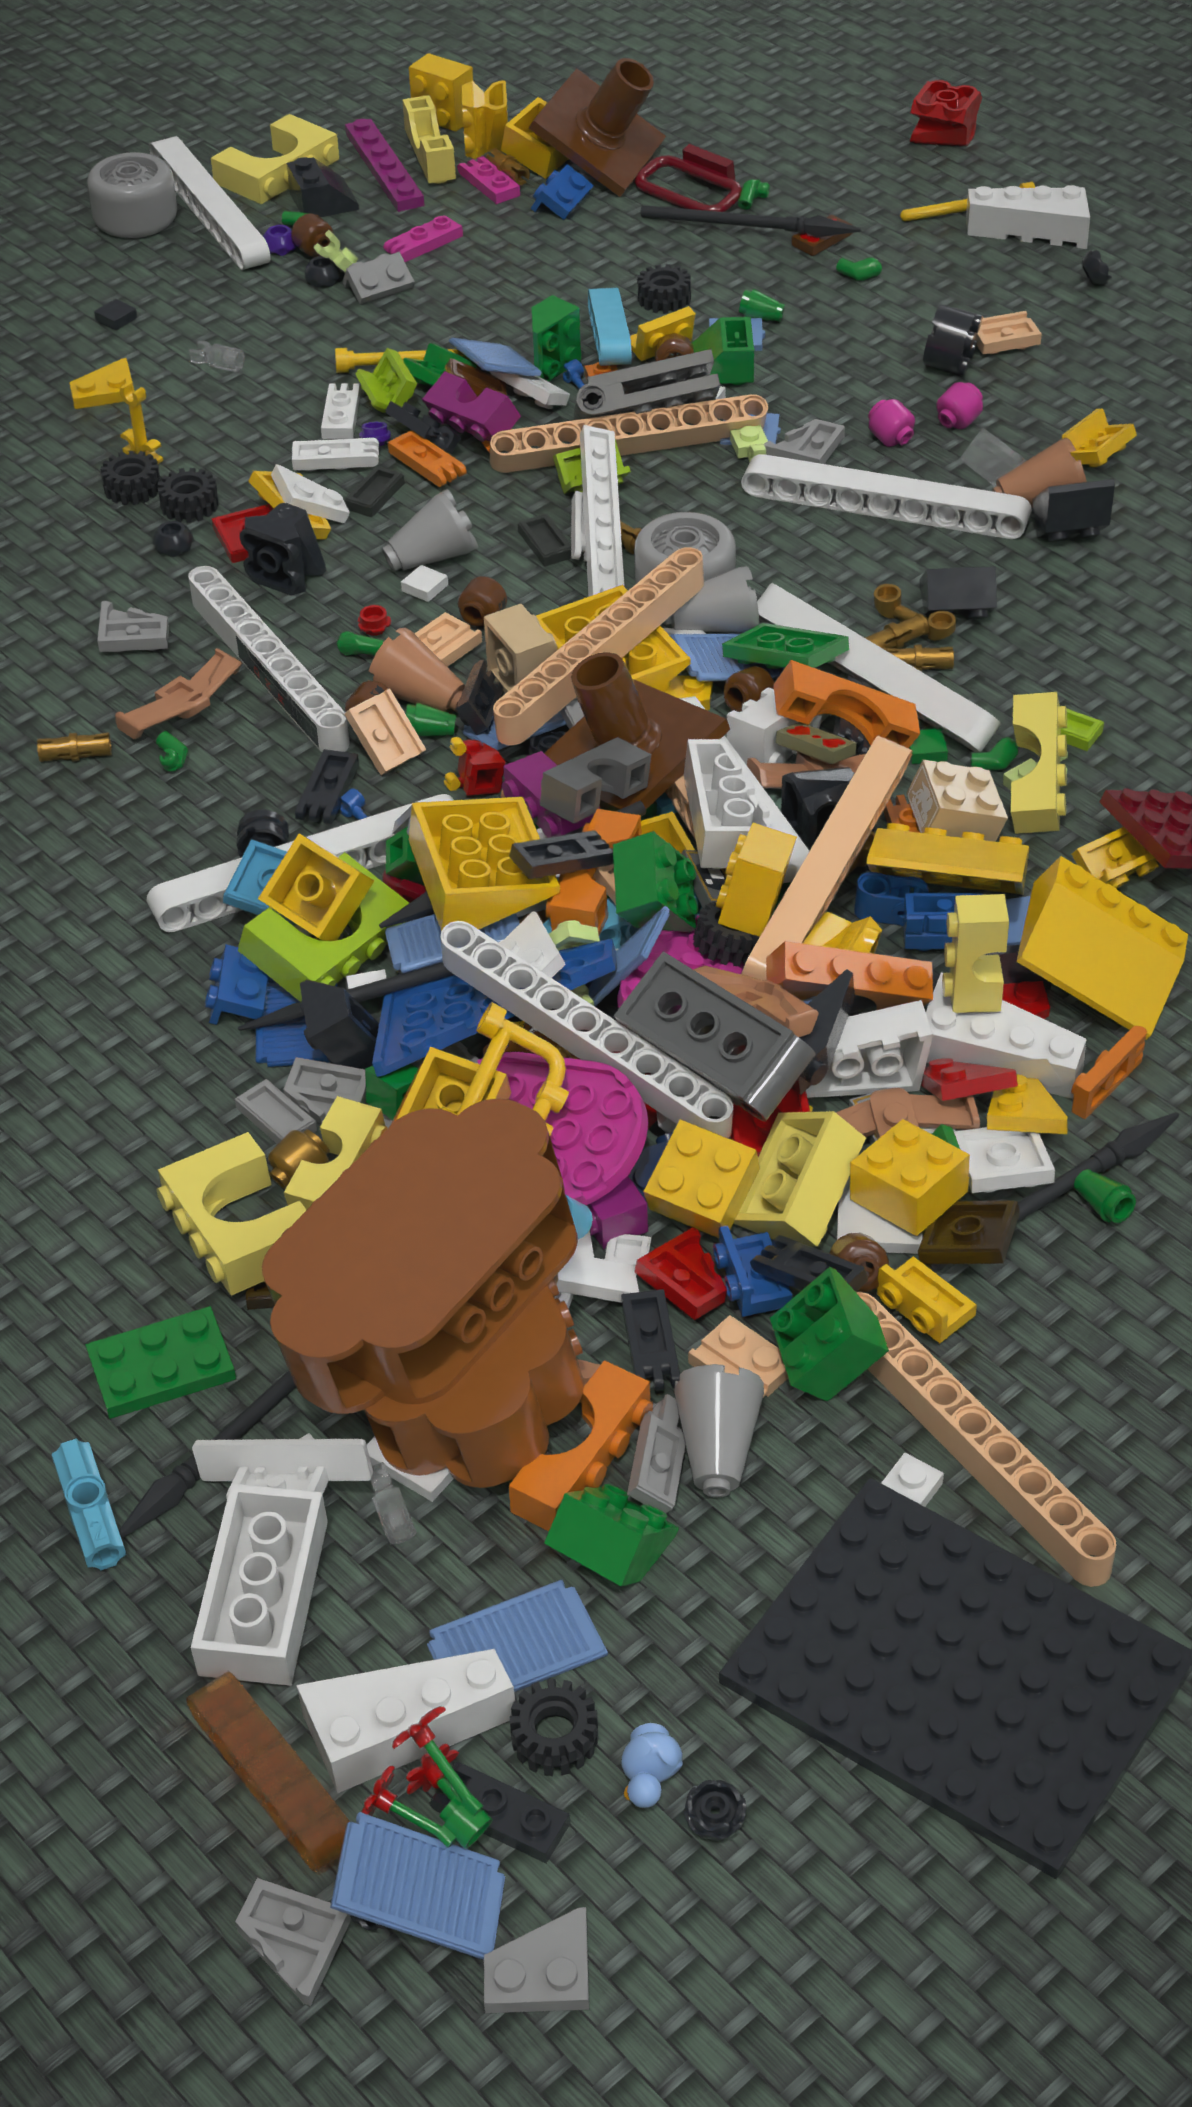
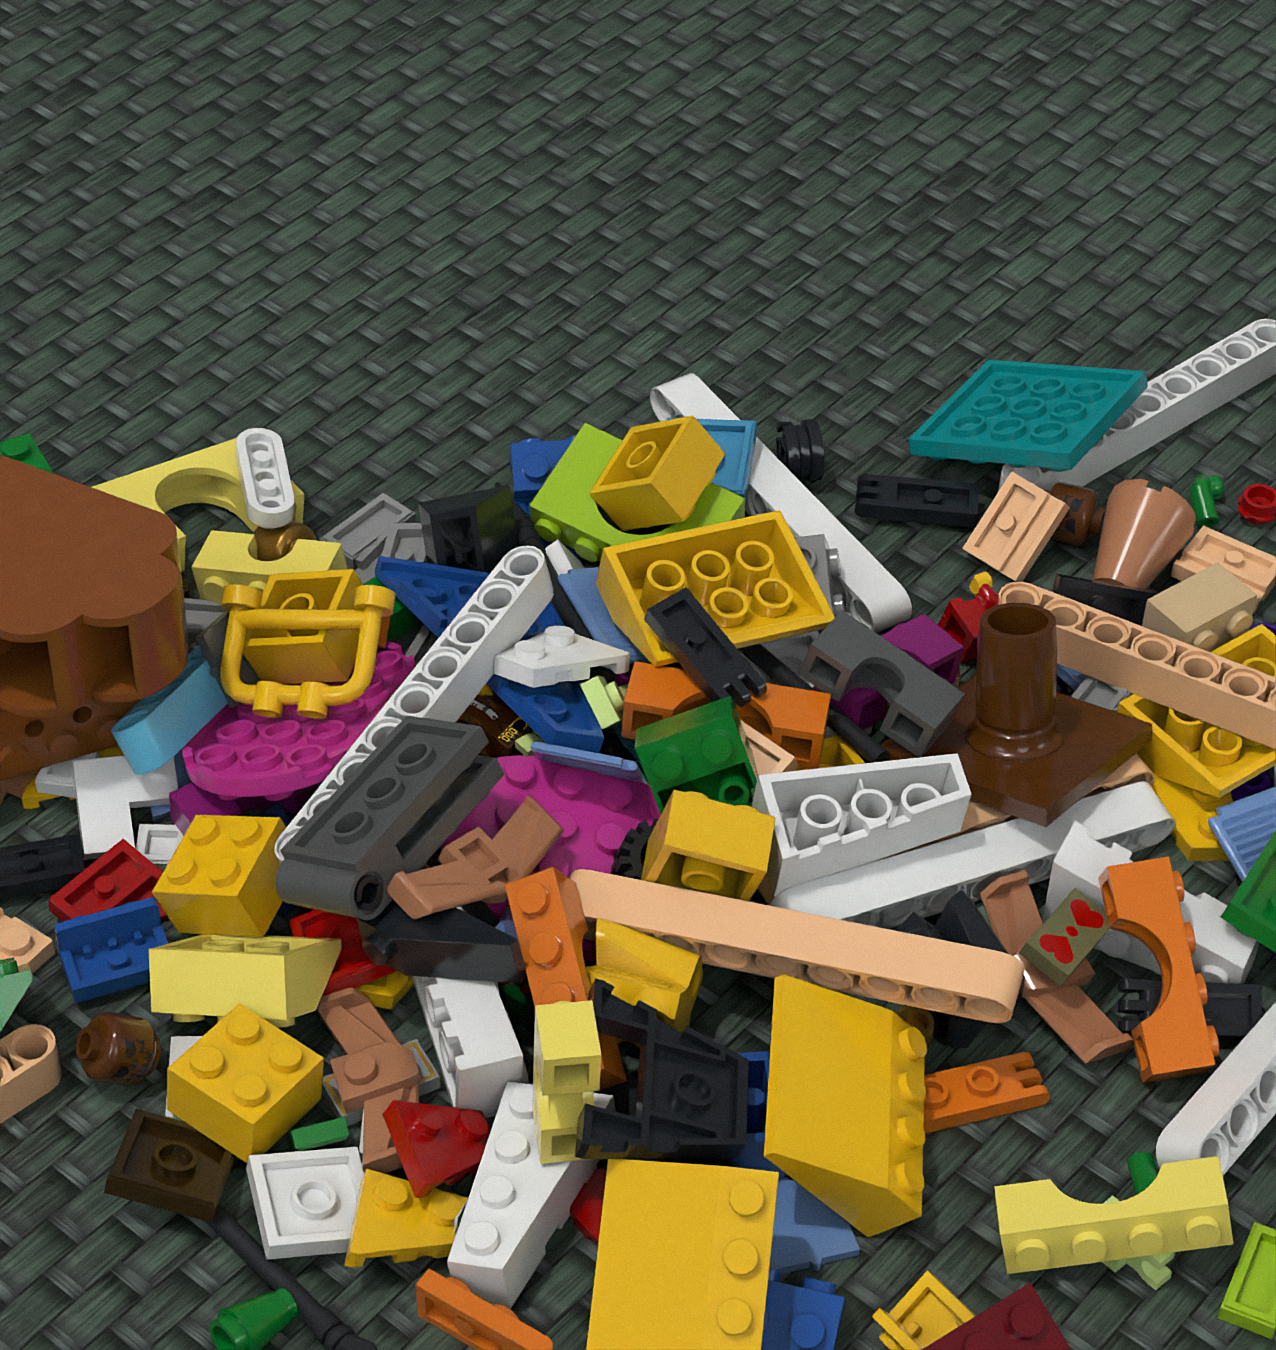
camera: 80 degrees right, 0 degrees up
pearl gold pin [37,732,112,762] -> none
light grey wing [97,601,169,652] -> none
nougat plate [115,648,242,739] -> none
green arm [156,731,189,772] -> none
blue hand [341,789,368,820] -> none
green cone [406,702,456,737] -> none
reddish brown head [724,666,774,712] -> none
black hinge [750,1235,868,1292] -> none
yellow bracket [877,1256,977,1343] -> none
tan brick [906,760,1008,842] -> none
green tile [909,728,948,764] -> none
none -> white plate [236,428,294,529]
none -> black wing [575,978,749,1159]
none -> teal plate [908,360,1148,472]

